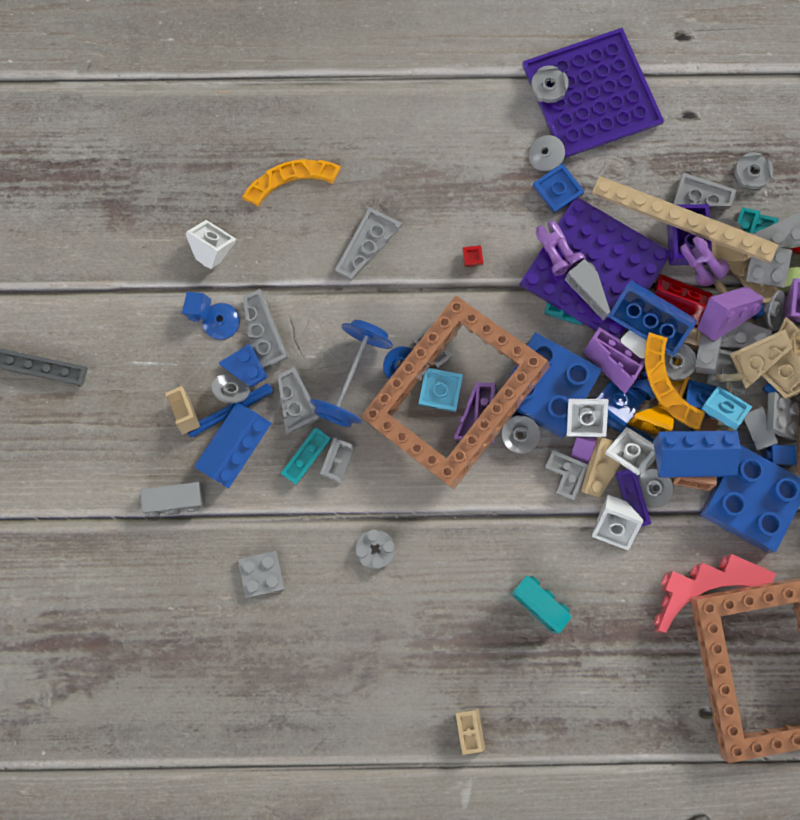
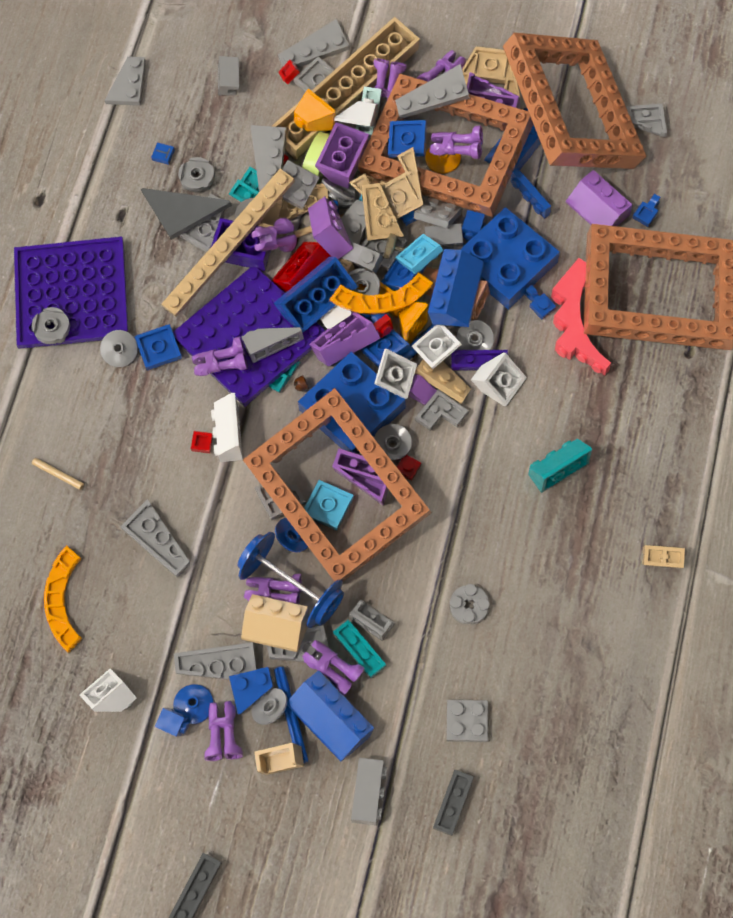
camera: 70 degrees left, 10 degrees down
none -> tan bar [32,458,84,490]
none -> dark grey tile [141,188,232,240]
none -> blue tile [151,142,175,165]
none -> medium lavender piece [204,701,243,761]
none -> white slope [211,393,243,462]
none -> tan slope [241,594,310,652]
none -> medium lavender piece [244,574,302,604]
none -> reddish brown hinge [294,375,309,392]
none -> medium lavender piece [302,640,364,696]
none -> red plate [373,314,393,338]
none -> red plate [397,455,421,481]
none -> dark grey plate [433,769,474,836]
none -> blue plate [525,285,556,320]

